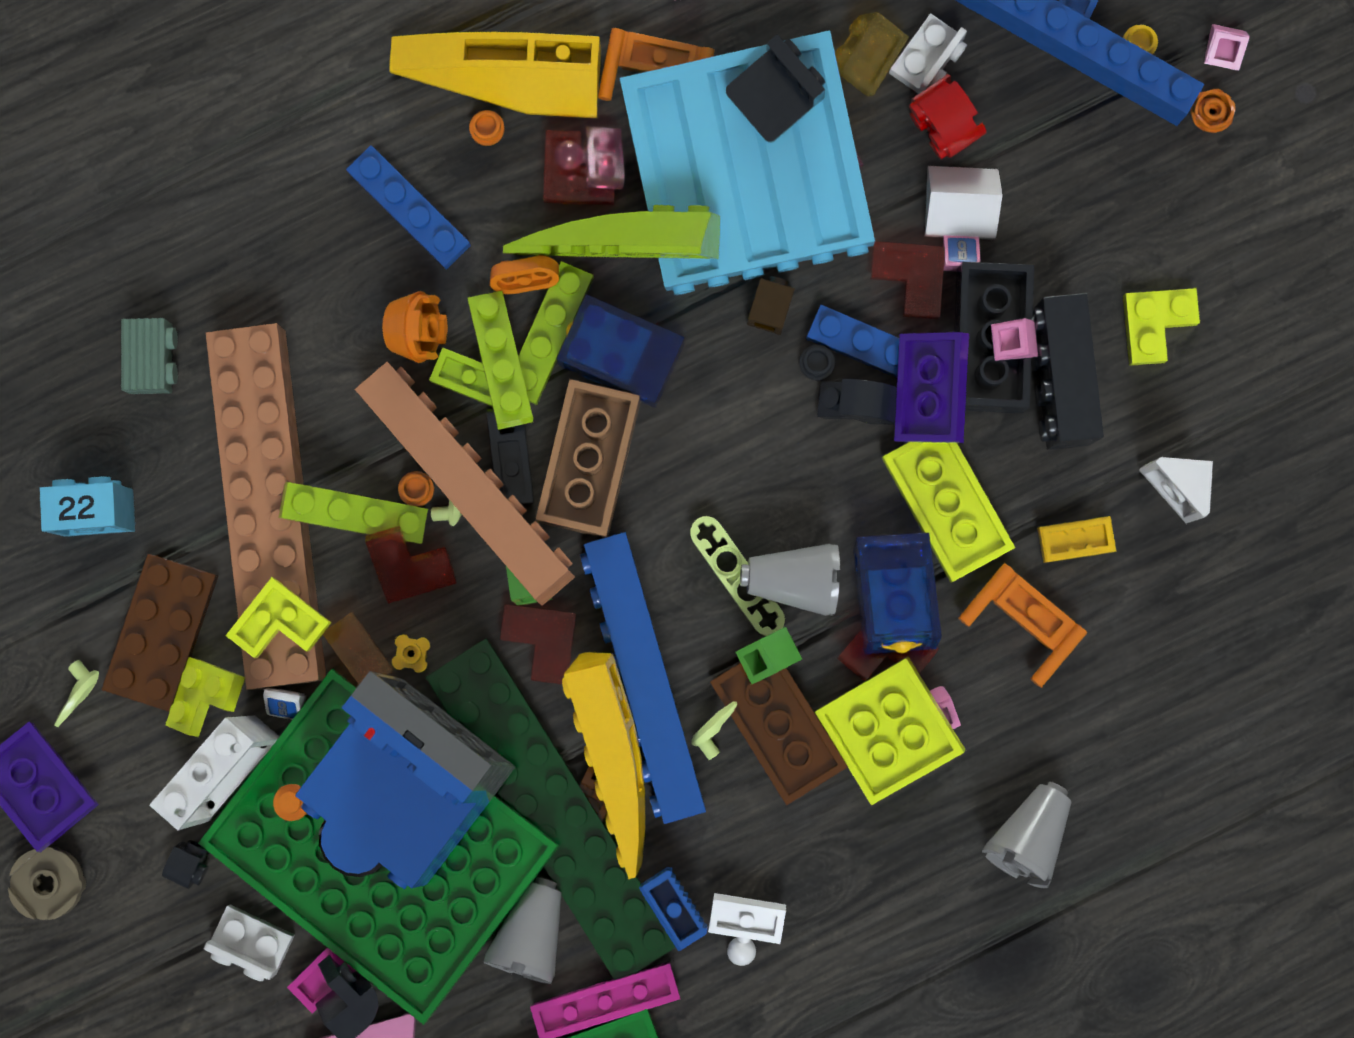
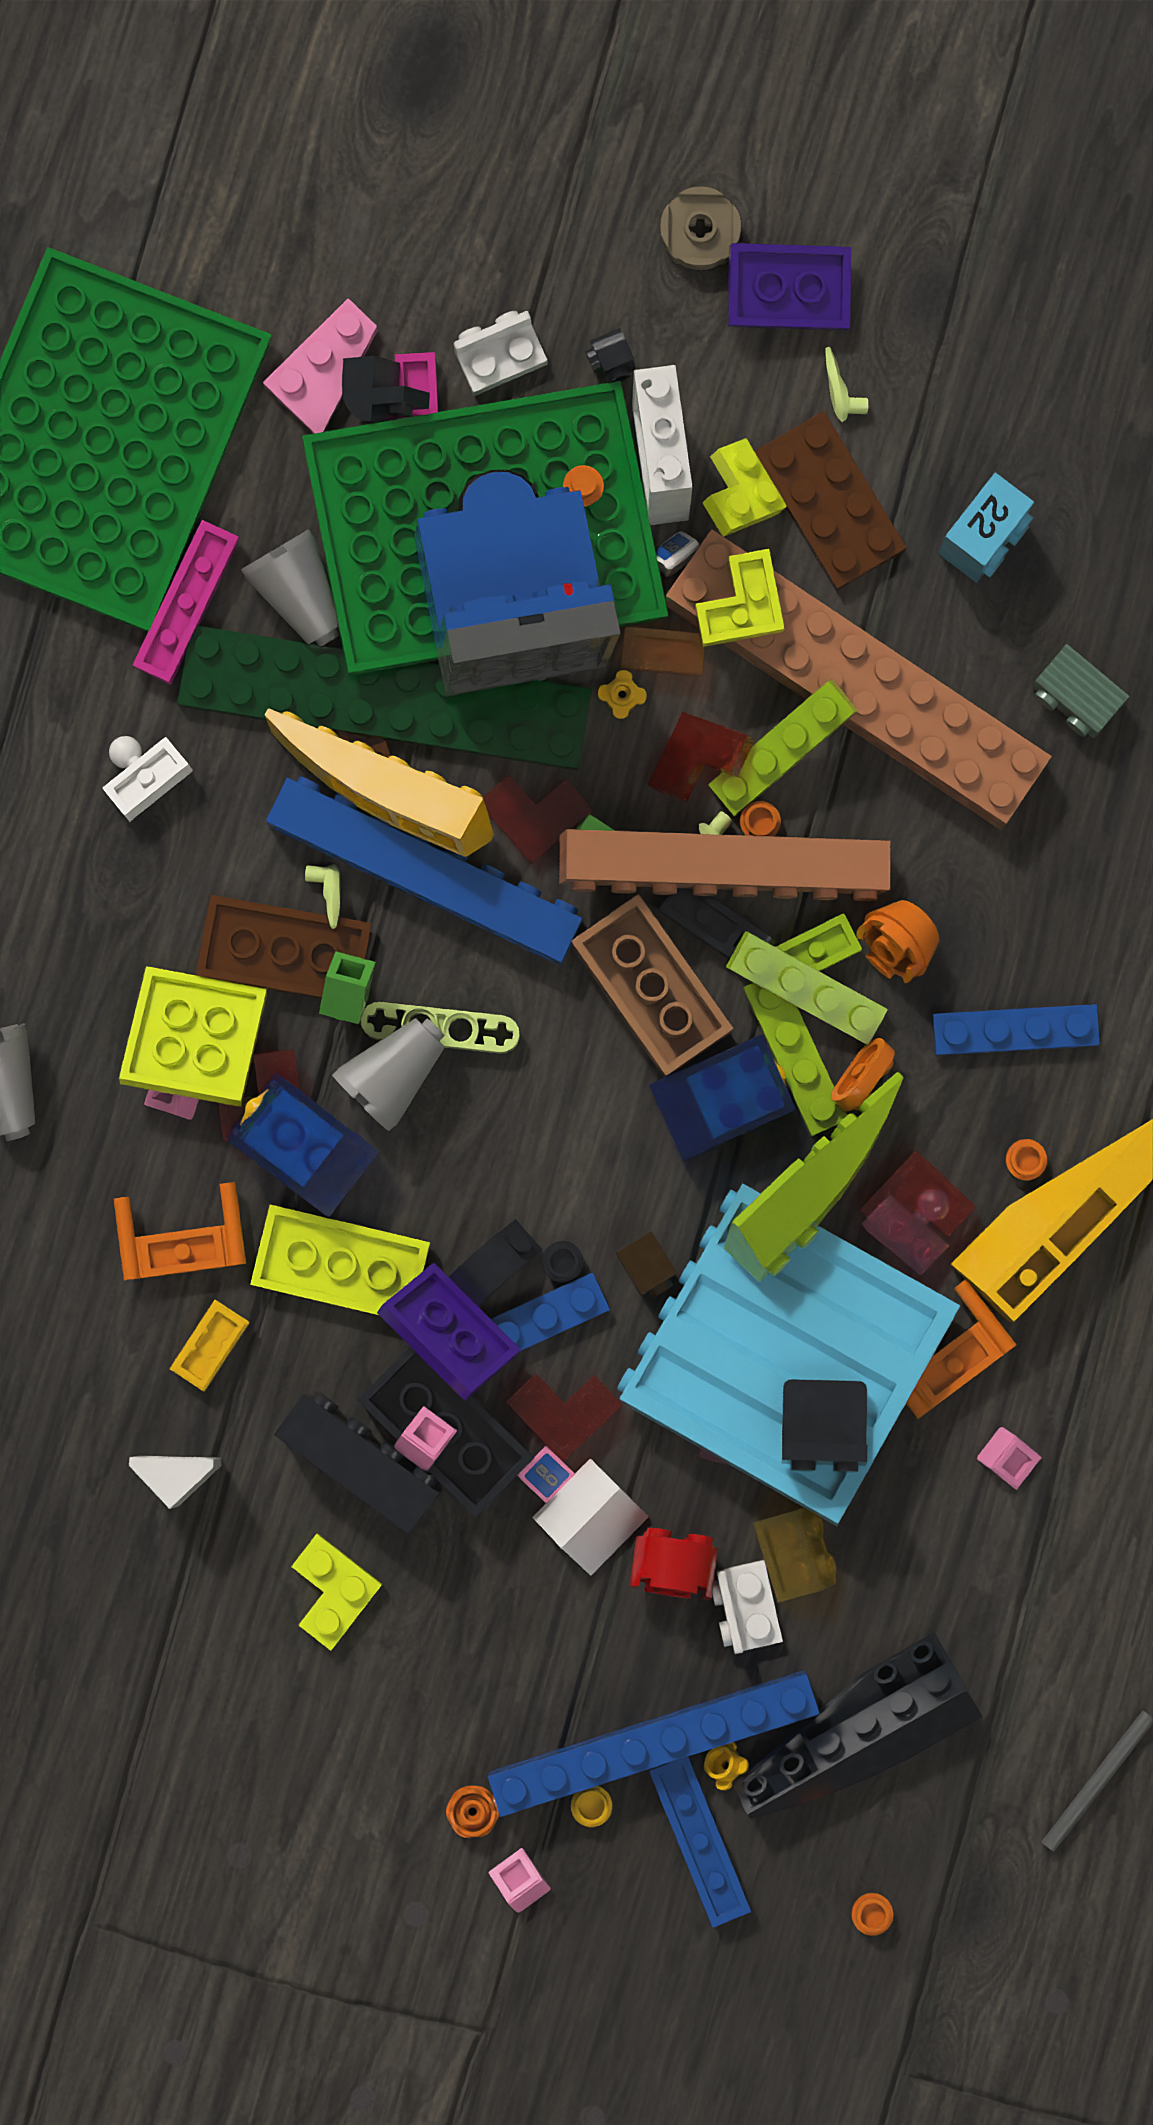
camera: 130 degrees right, 0 degrees up
blue brick [639,867,708,951] -> none

